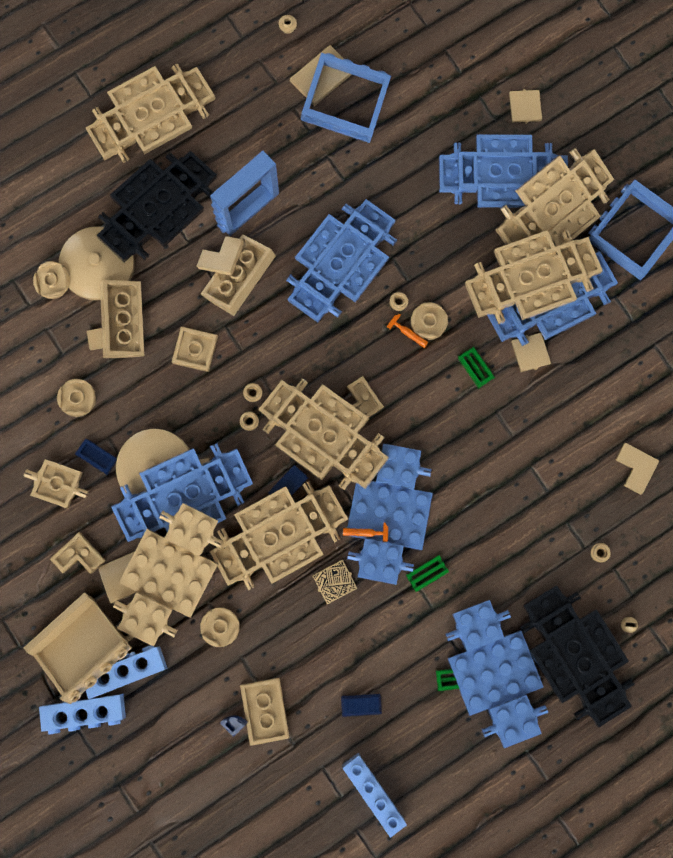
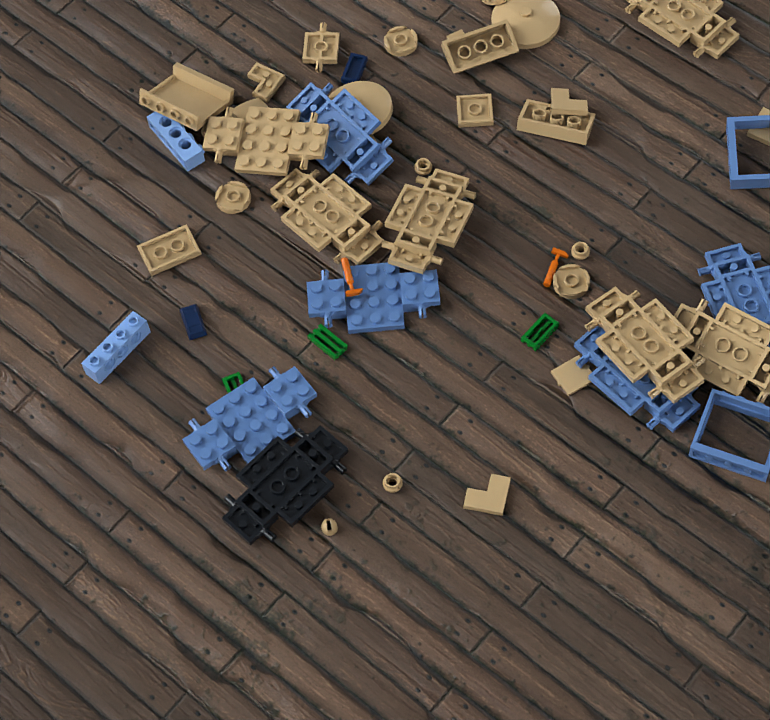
camera: 85 degrees right, 20 degrees down
light blue brick [39,694,126,734] -> none
black piece [97,151,217,263] -> none
medium blue window [210,150,279,236] -> none
dark blue tile [220,715,248,737] -> none
tan plate [243,383,262,402] -> none
dark blue tile [268,465,308,497] -> none
medium blue piece [286,199,397,323] -> none
tan piece [313,560,357,604] -> none
tan tile [347,376,384,418] -> none

